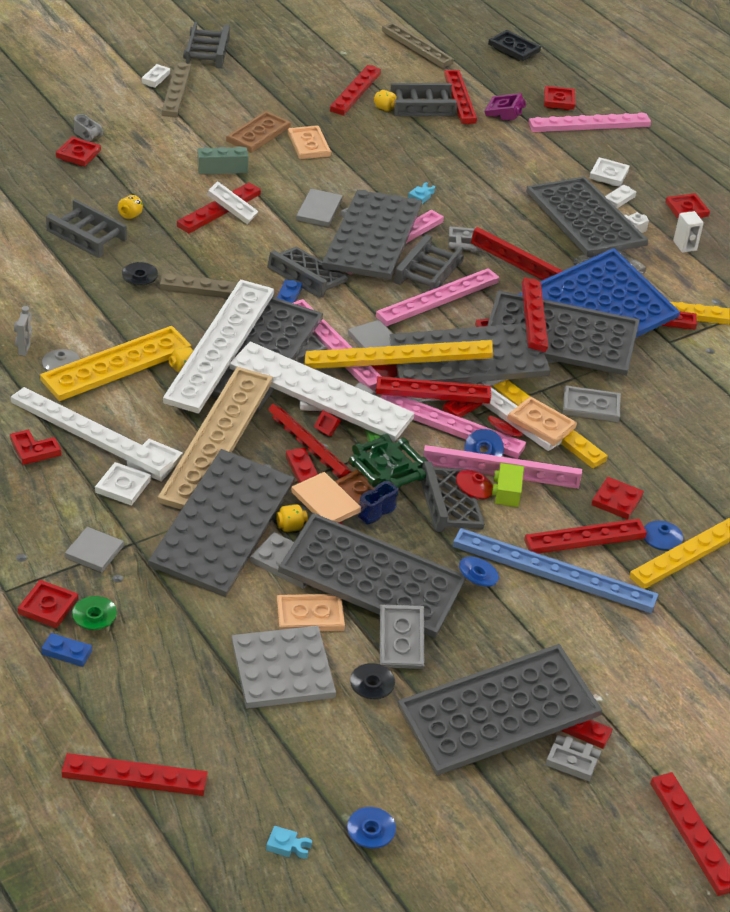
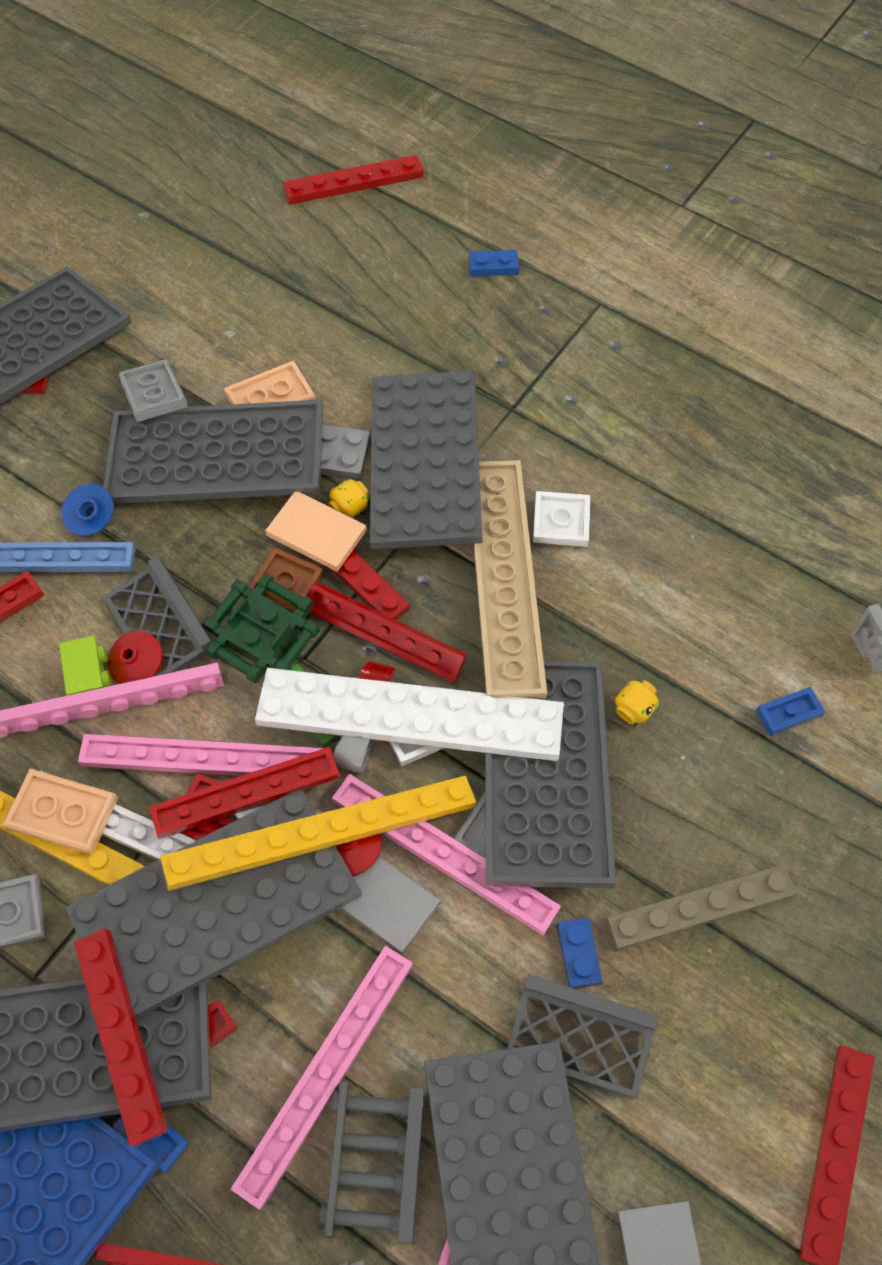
camera: 160 degrees right, 20 degrees up
red plate [10,429,61,465] -> none
white plate [11,387,173,477] -> none
red plate [17,580,79,629] -> none
yellow plate [40,326,192,401] -> none
light grey dish [42,349,80,371] -> none
light grey tile [65,527,124,573] -> none
green dish [72,596,117,630] -> none
white plate [95,462,151,506] -> none
black dish [122,262,158,285] -> none
white plate [163,279,274,414] -> none
white plate [207,181,258,225] -> none
light grey plate [231,626,336,709] -> none
medium azure plate [266,826,312,859] -> none
blue dish [347,807,396,849] -> none
black dish [350,663,395,699] -> none
clear blue brick [358,481,399,524] -> none
blue dish [464,429,504,457] -> none
red dish [488,416,523,437] -> none
none -> blue plate [756,687,825,736]

